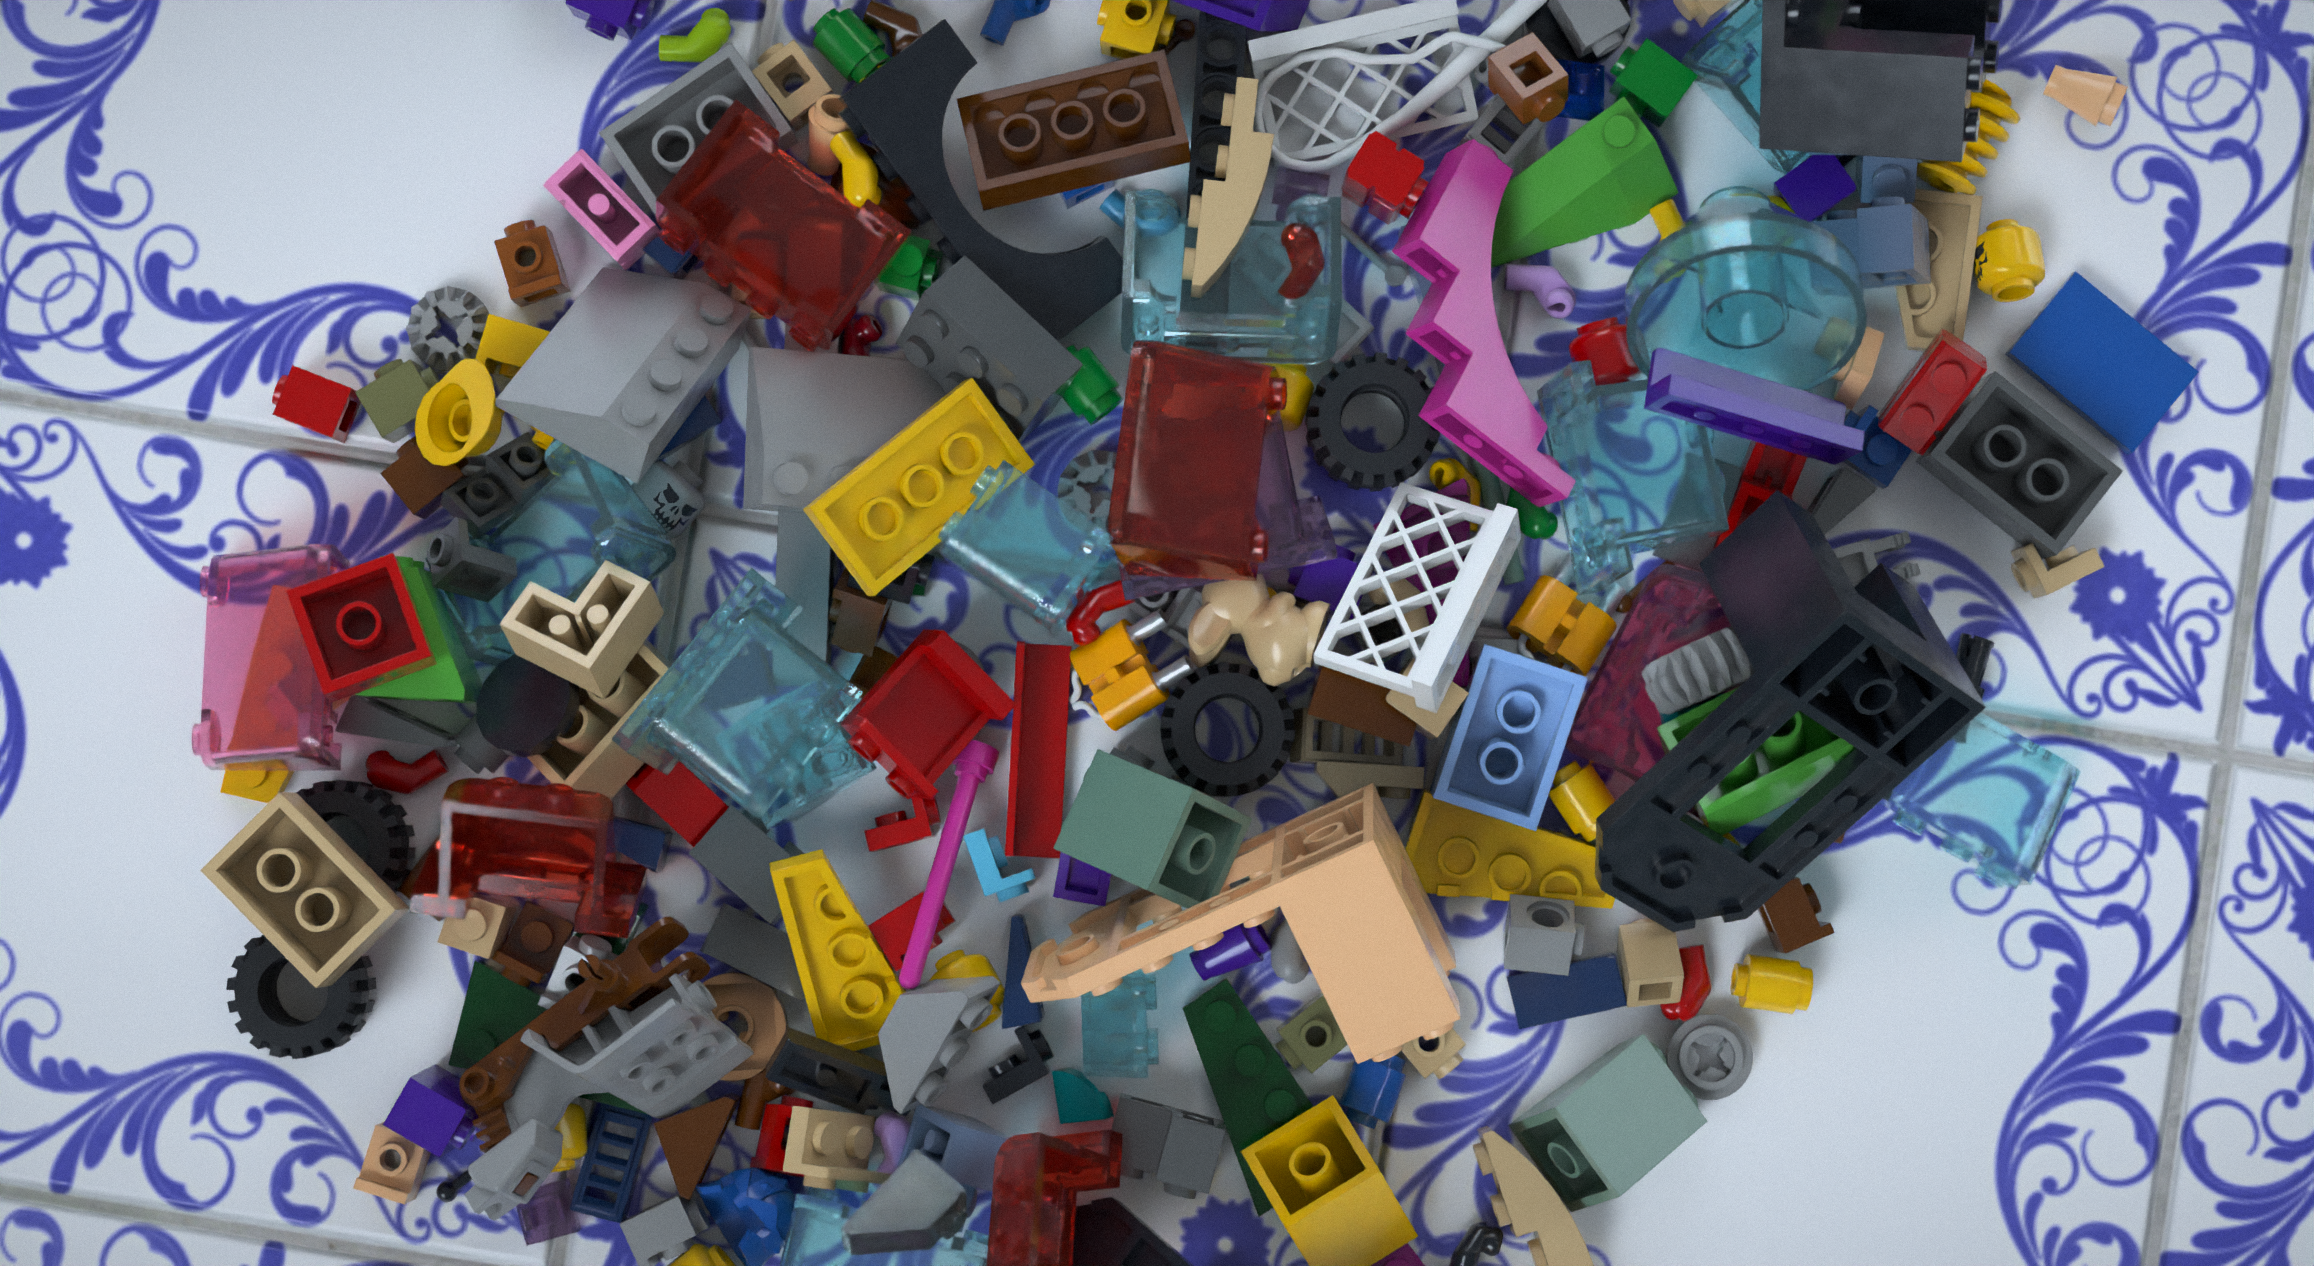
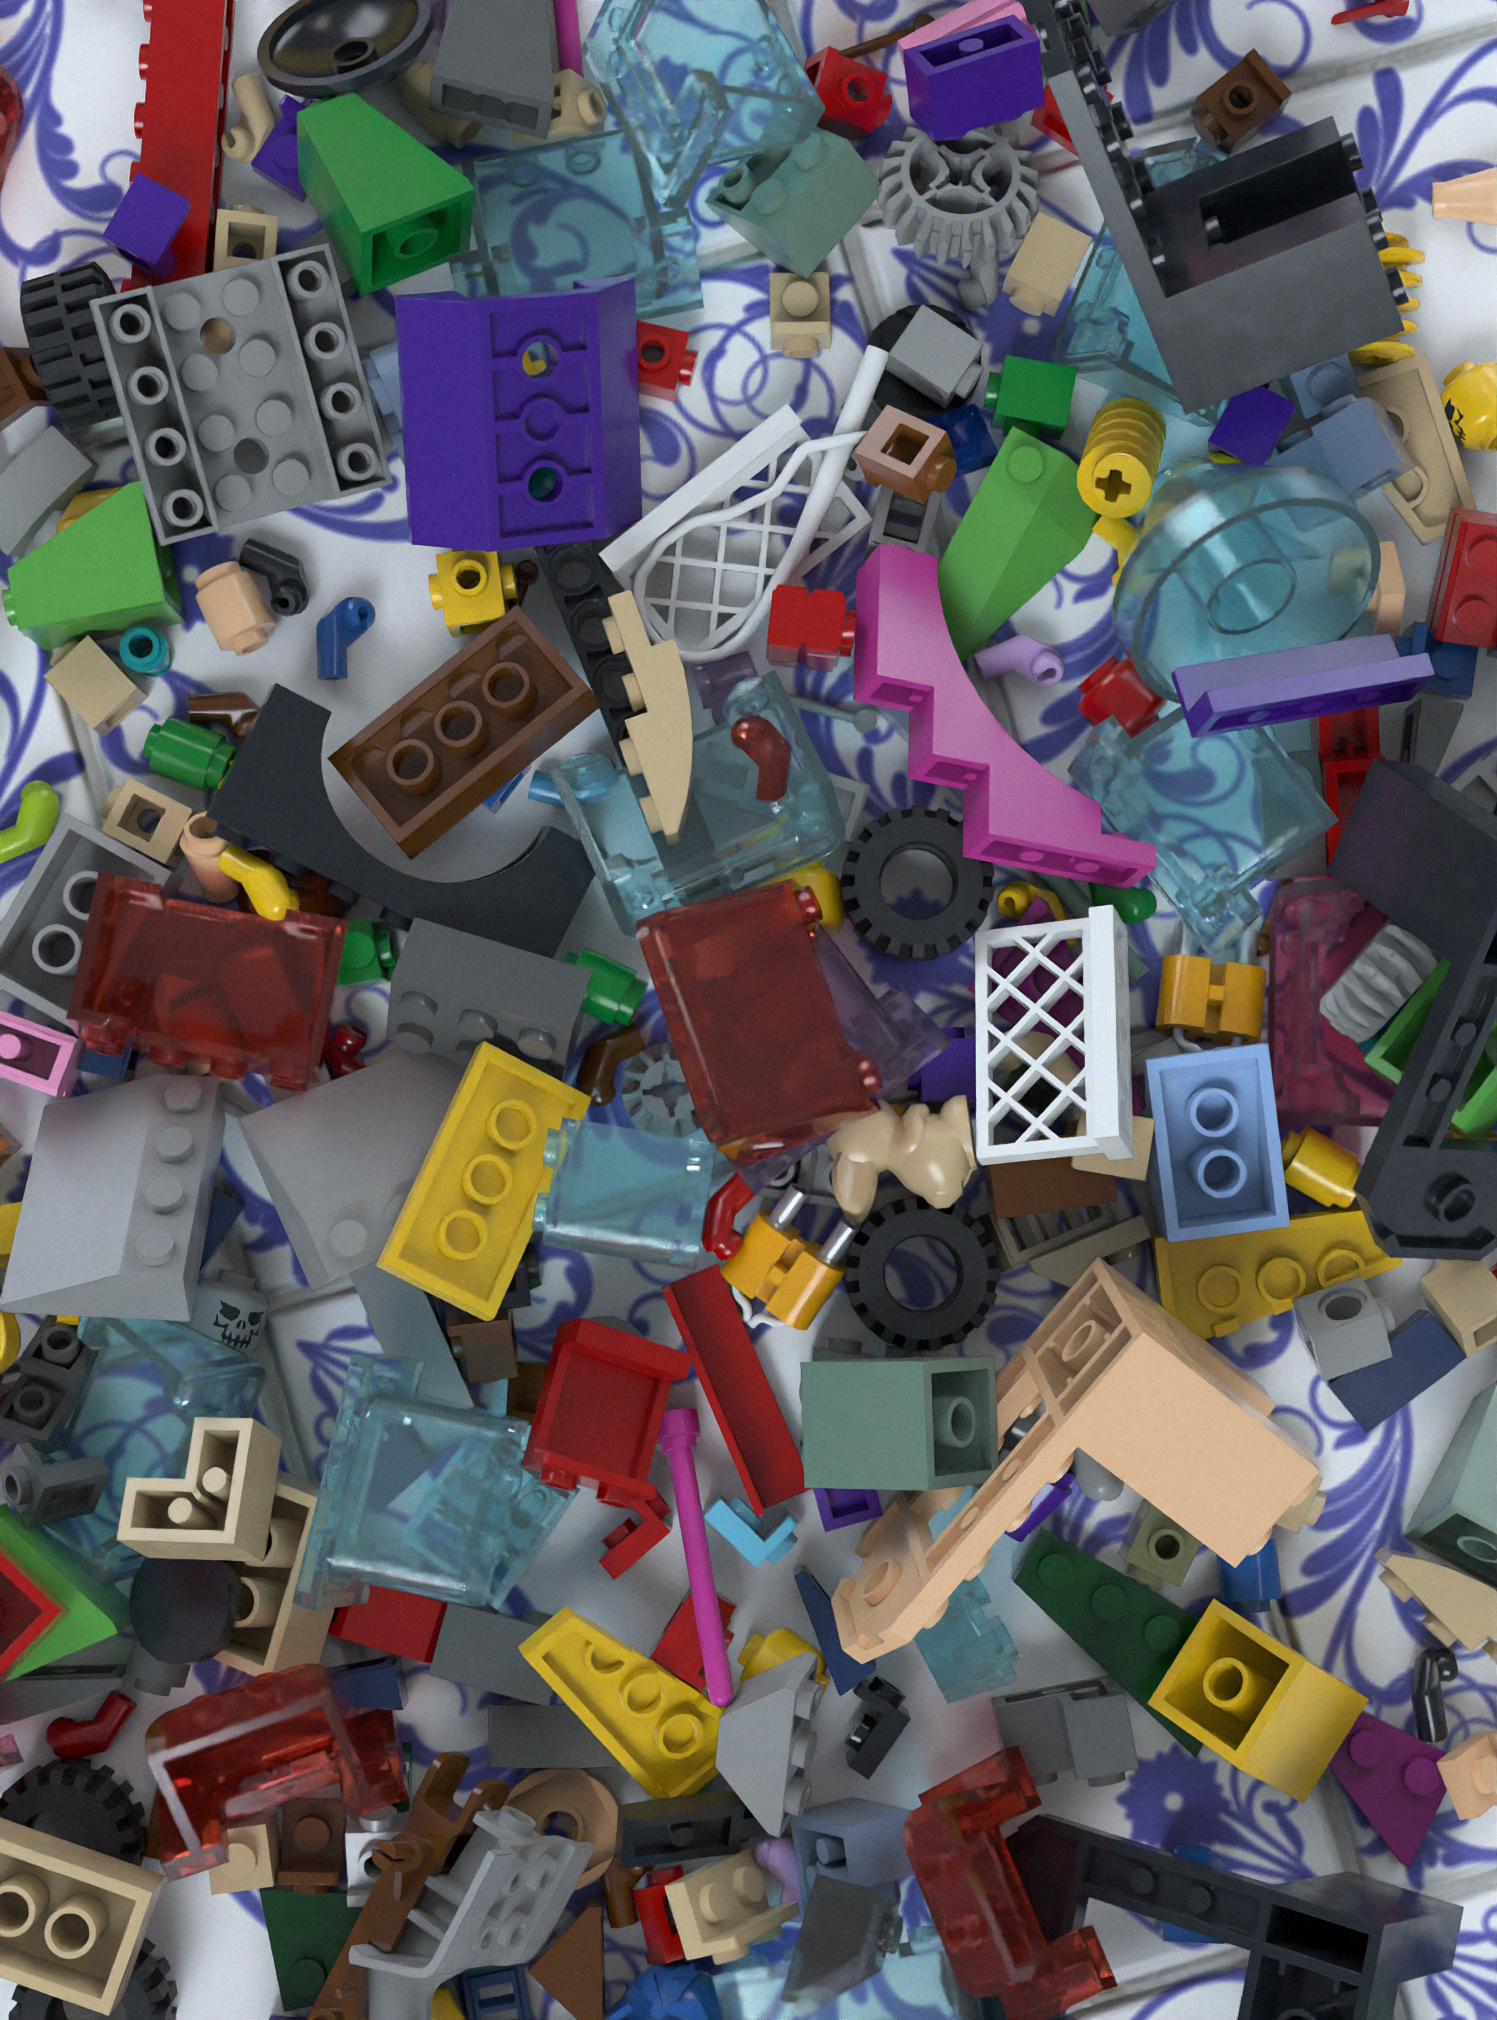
camera: 30 degrees left, 0 degrees up
teal tile [1052,1068,1114,1124] -> none
none -> reddish brown arm [576,1022,647,1107]
none -> yellow piece [1077,397,1166,518]

